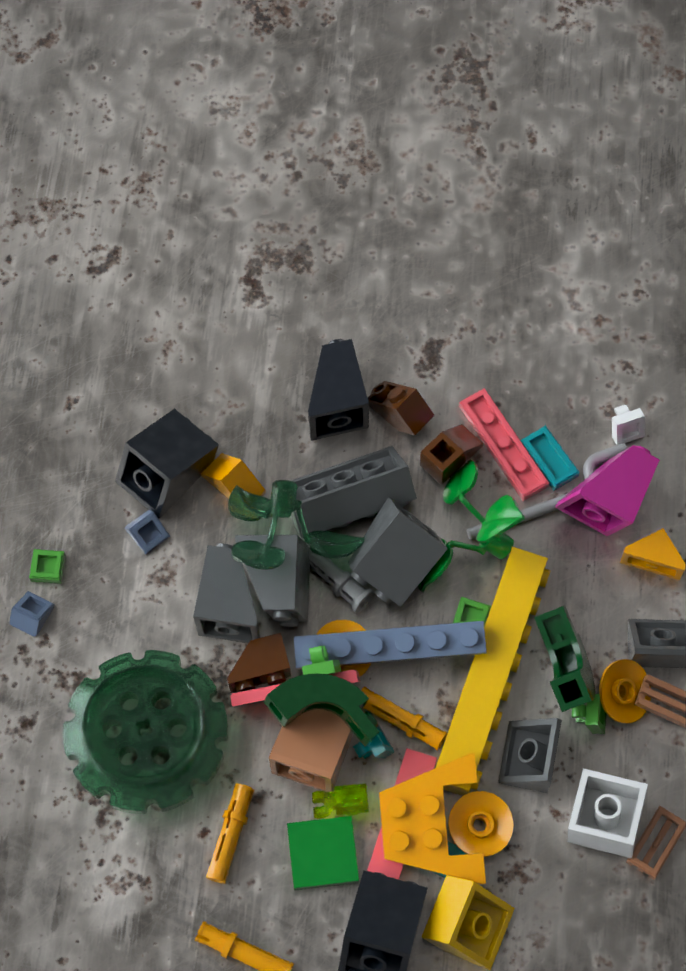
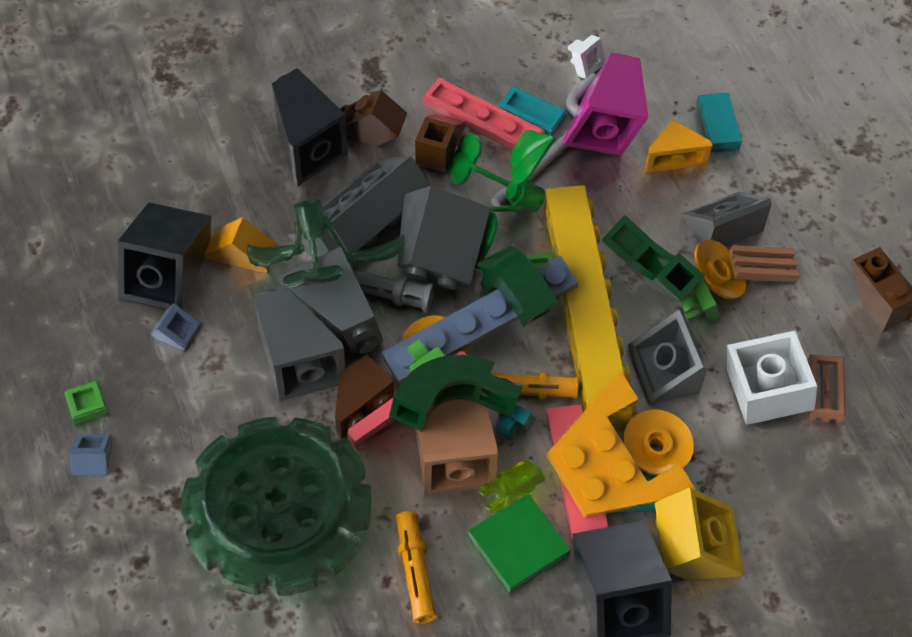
camera: 30 degrees left, 10 degrees down
none -> dark green arch [477,246,559,327]

